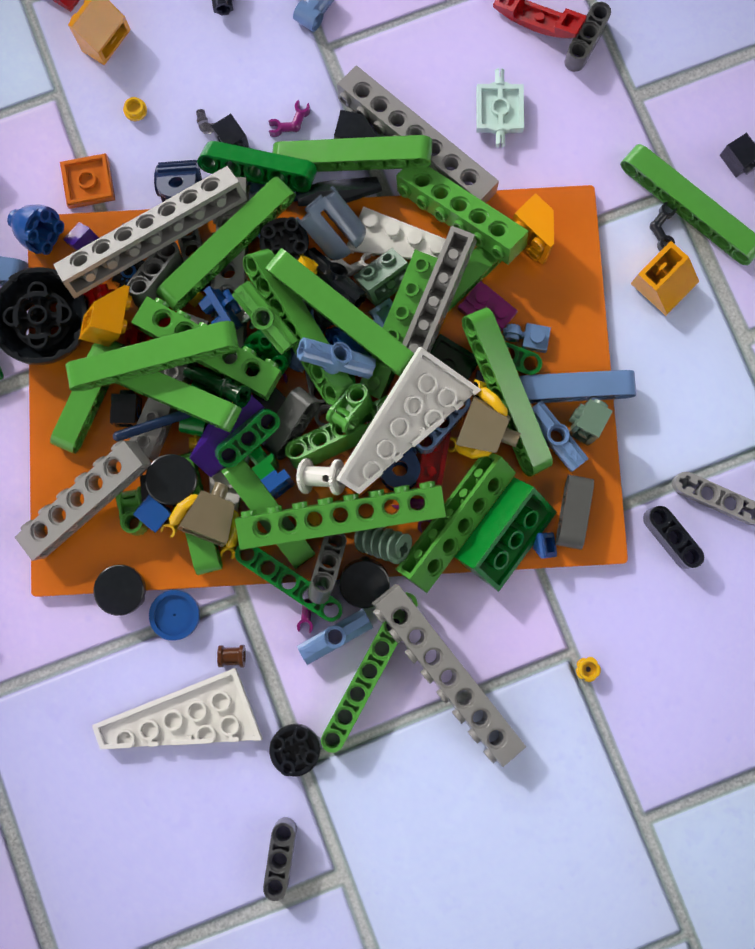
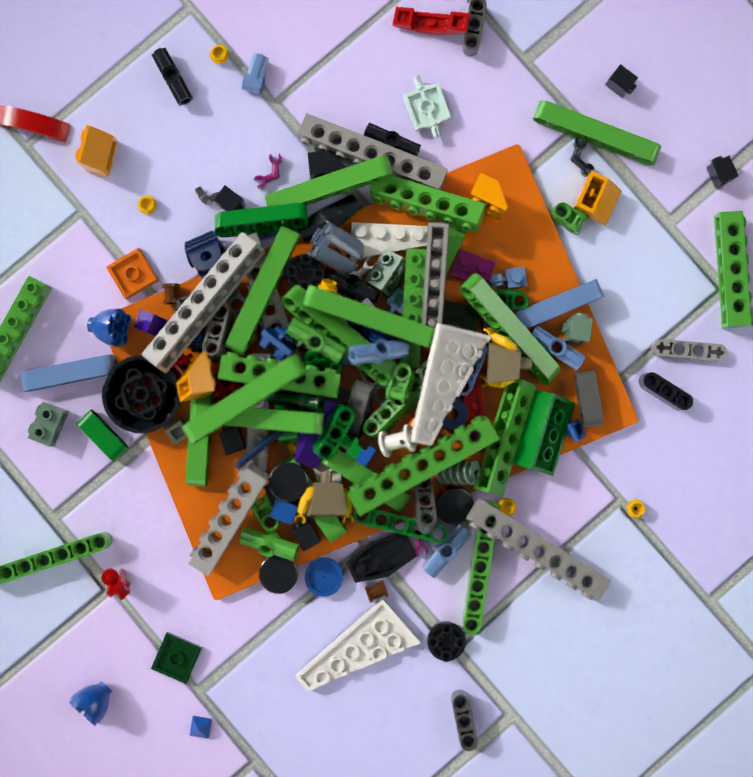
camera: 25 degrees left, 5 degrees up
none -> reddish brown bush [162,283,180,305]
none -> light grey slope [163,415,187,445]
none -> bright green piece [239,527,300,561]
none -> black brick [292,520,321,552]
none -> black piece [346,533,417,583]
none -> black piece [364,122,421,156]
none -> yellow plate [497,498,517,517]
none -> bright green piece [550,202,589,236]

